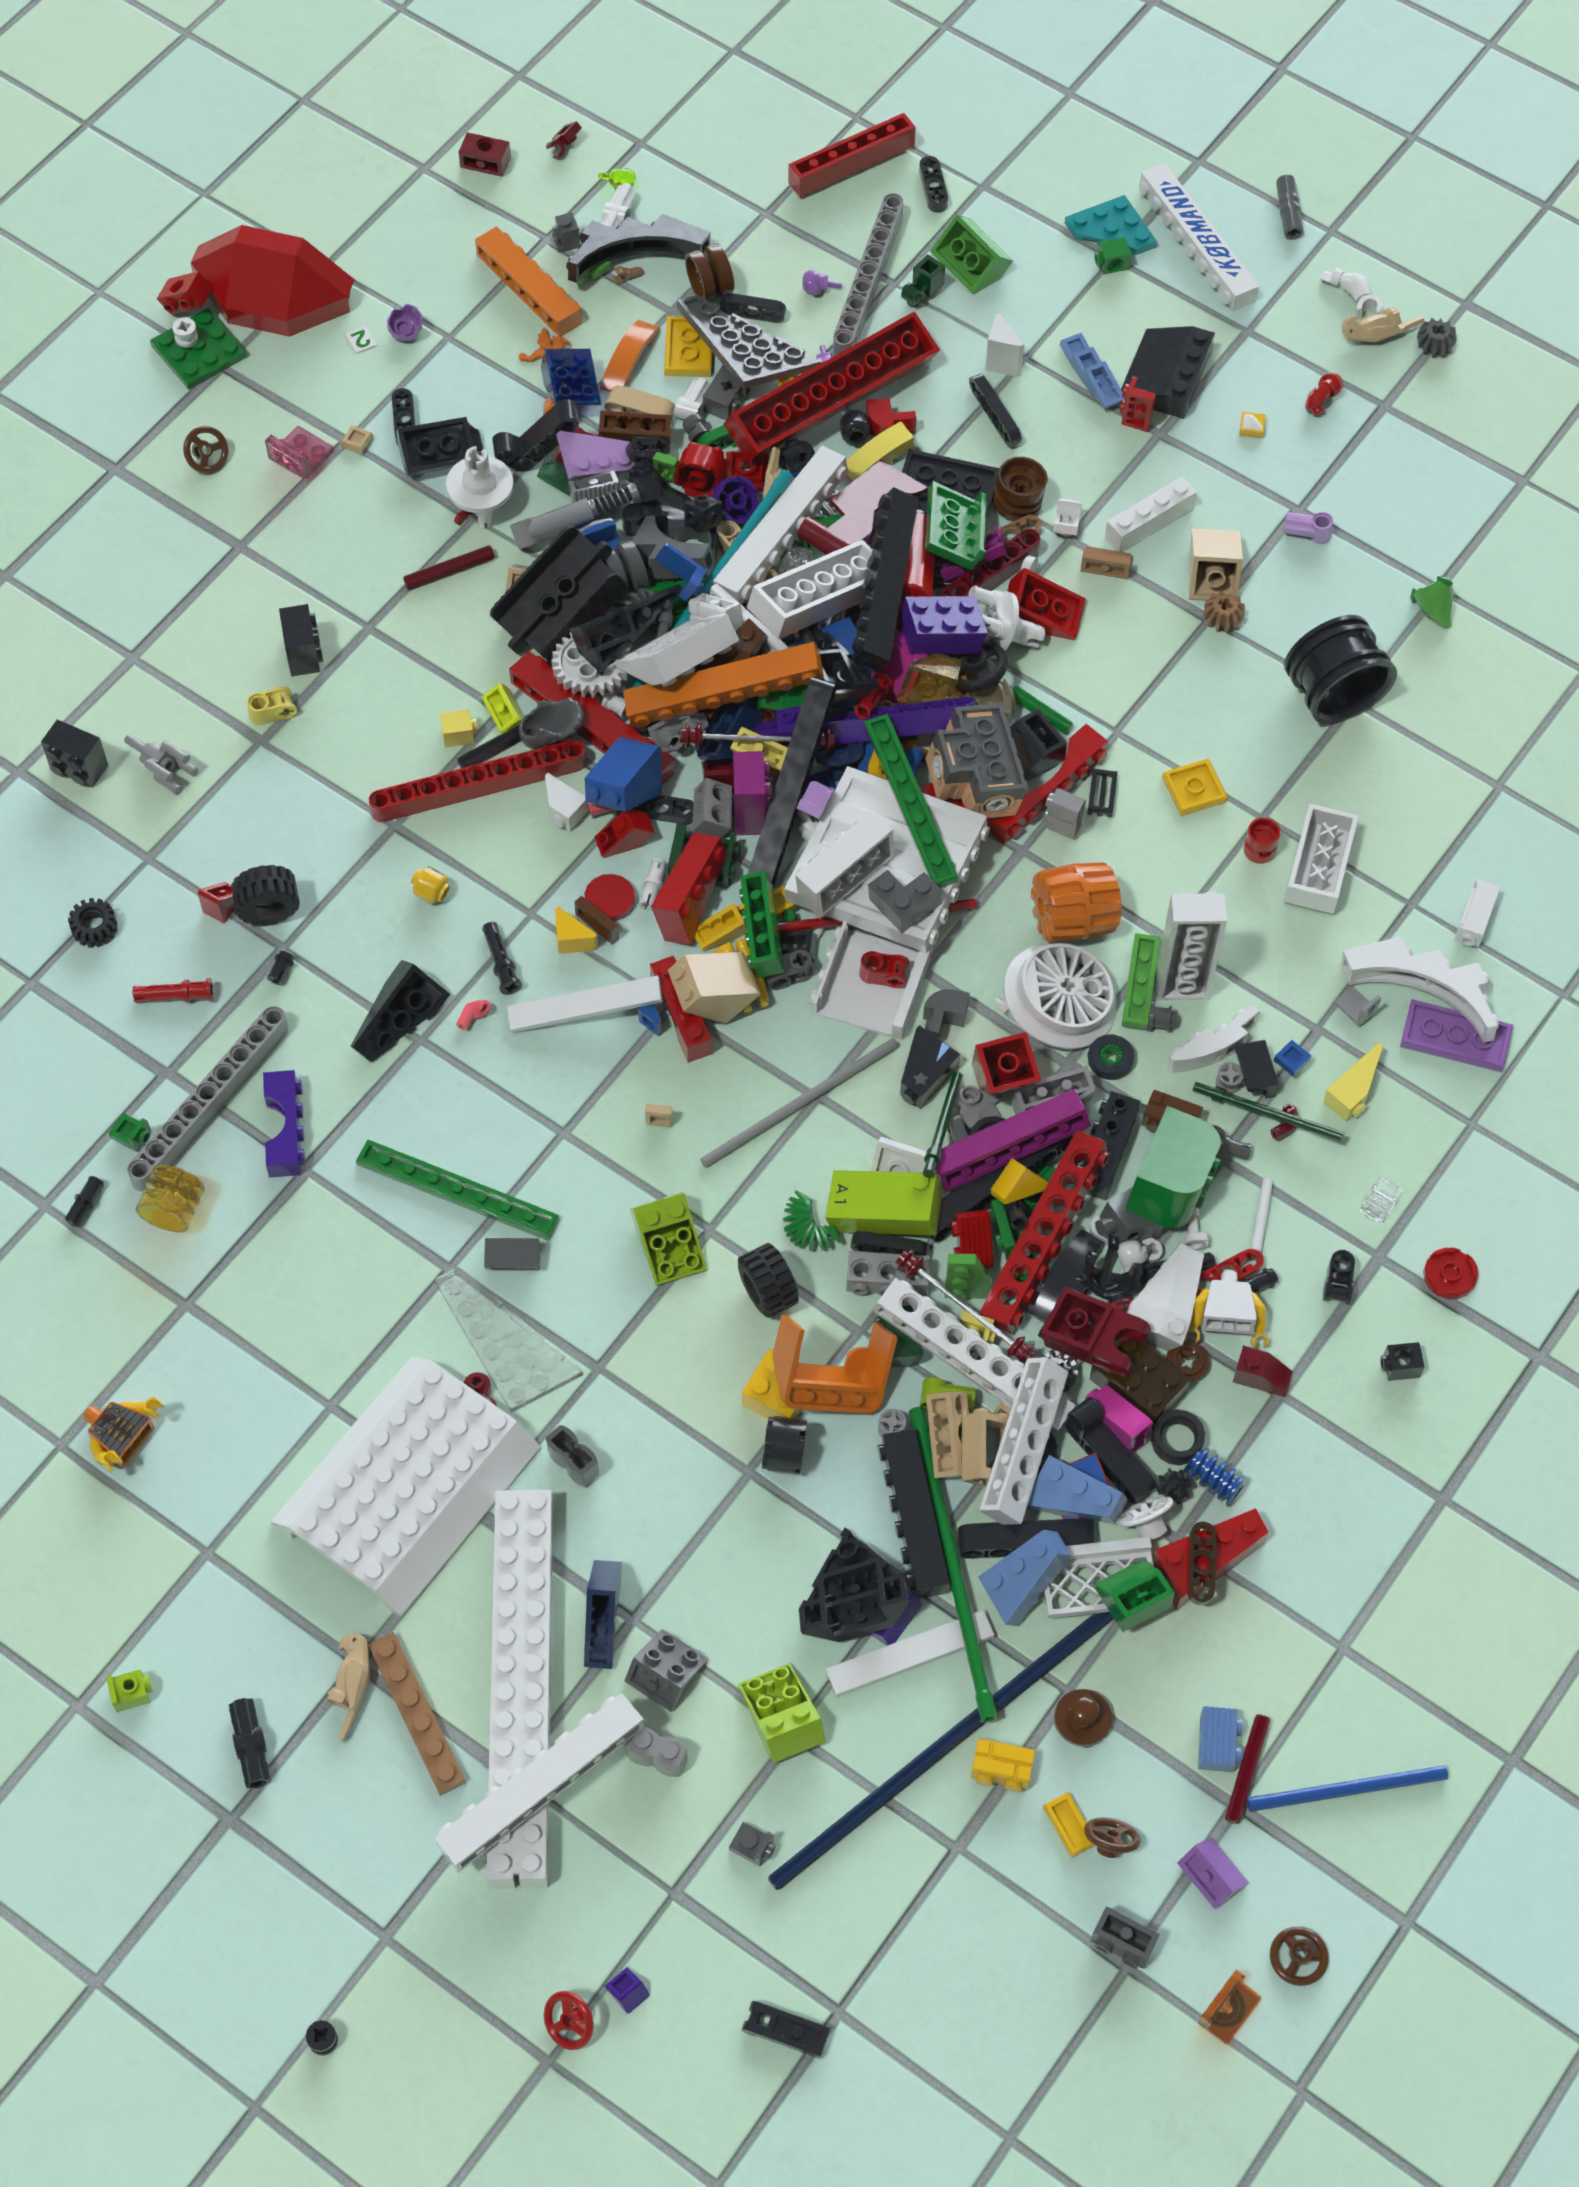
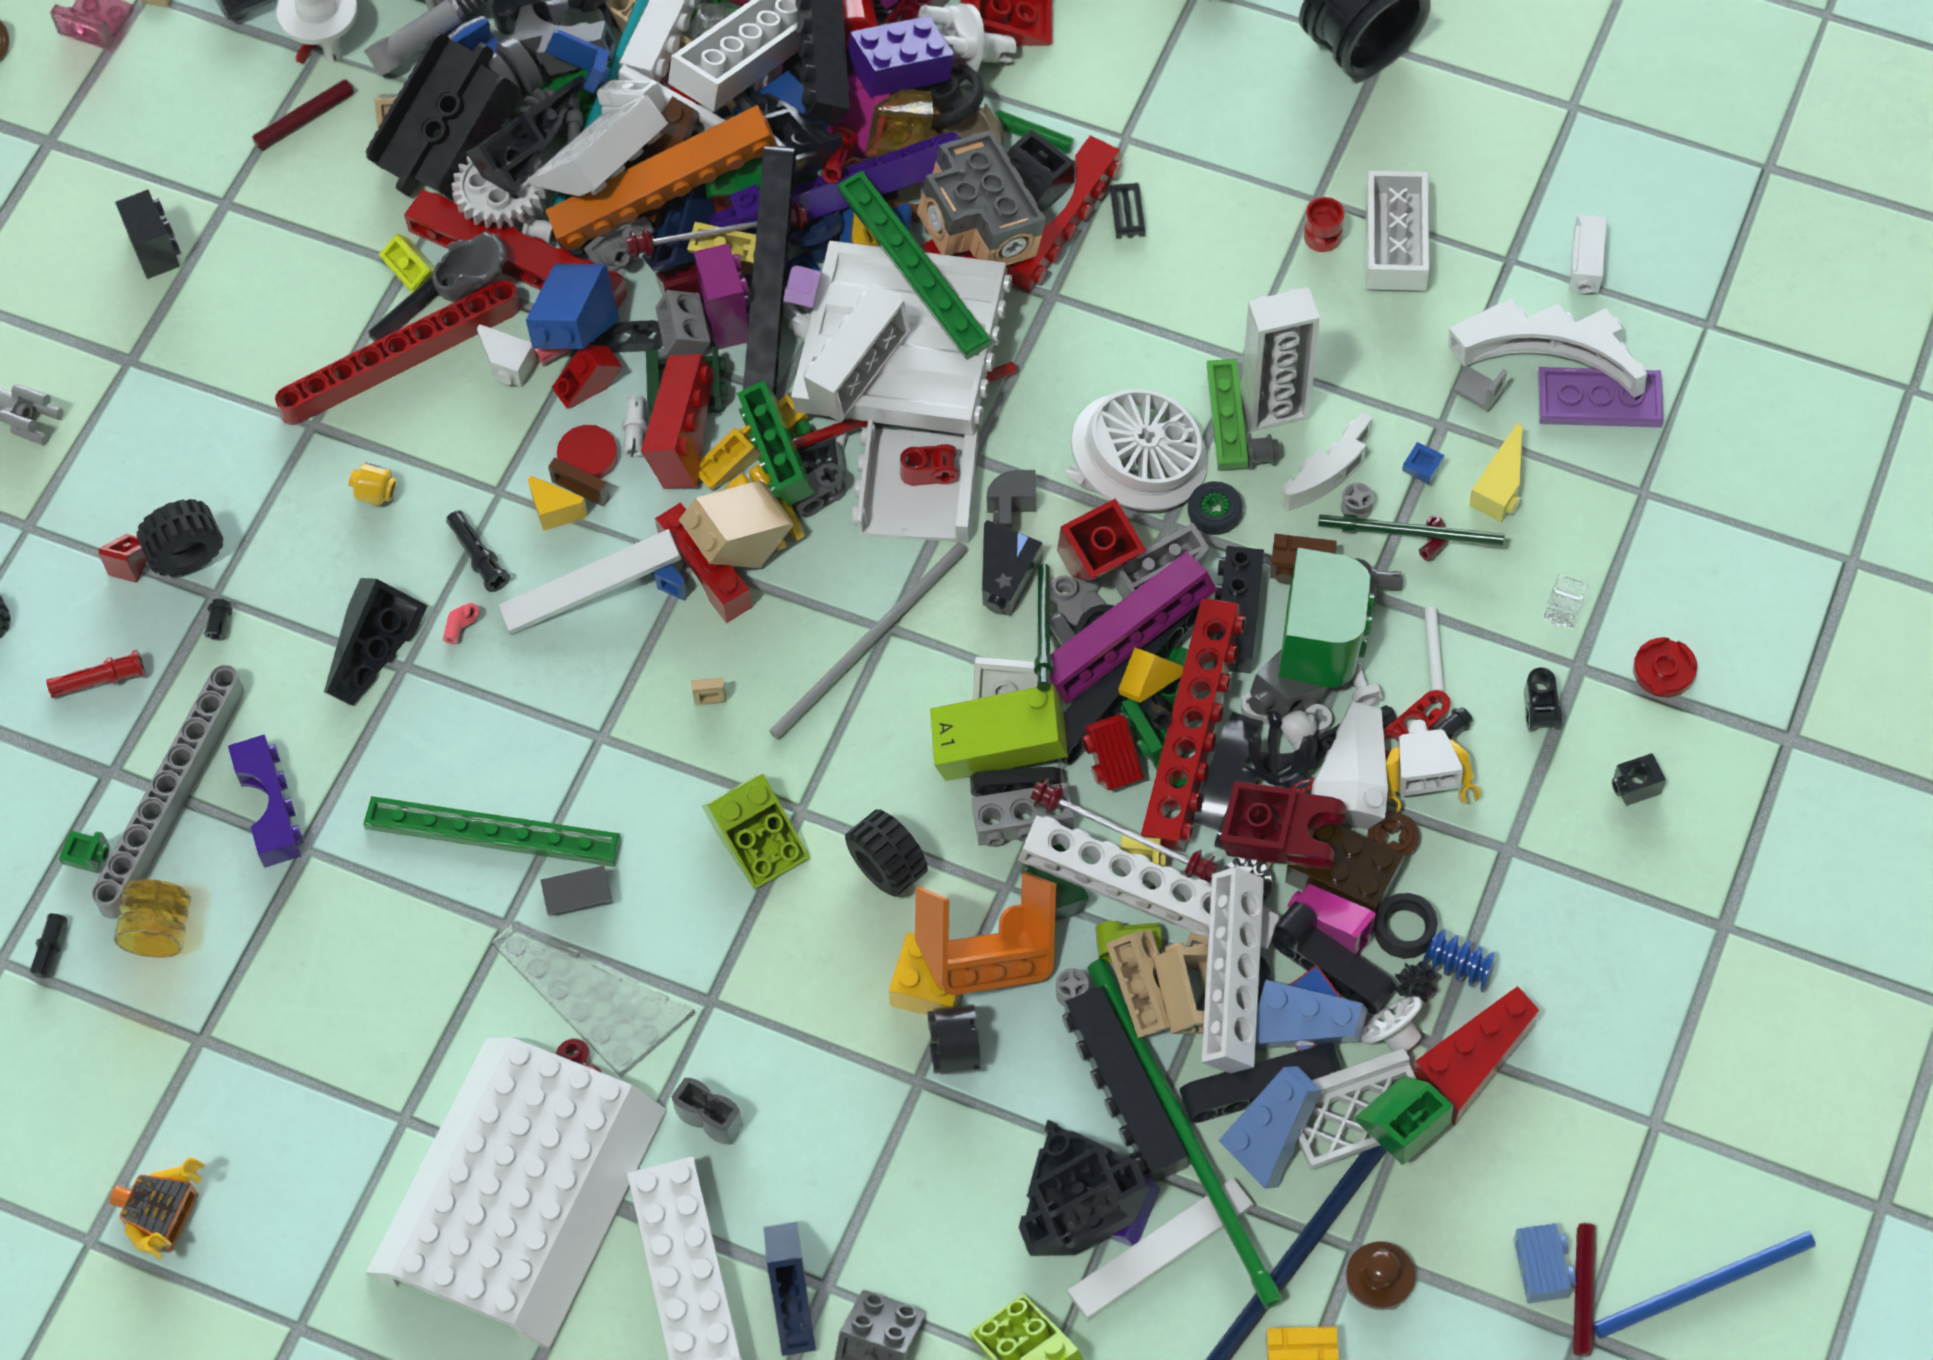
camera: 10 degrees left, 0 degrees up
light yellow piece [247,687,297,725] -> none
light yellow brick [440,709,478,748] -> none
green hair [783,1190,841,1251] -> none
dark grey brick [868,870,942,933] -> none
bright green wing [944,1254,994,1301] -> none
orange wheel [1031,862,1122,942] -> none
light grey brick [1043,788,1086,840] -> none
yellow tile [1162,758,1228,816] -> none
dark brown beam [1187,1521,1216,1605] -> none
dark red slope [1233,1345,1293,1398] -> none
black panel [1235,1040,1279,1099] -> none

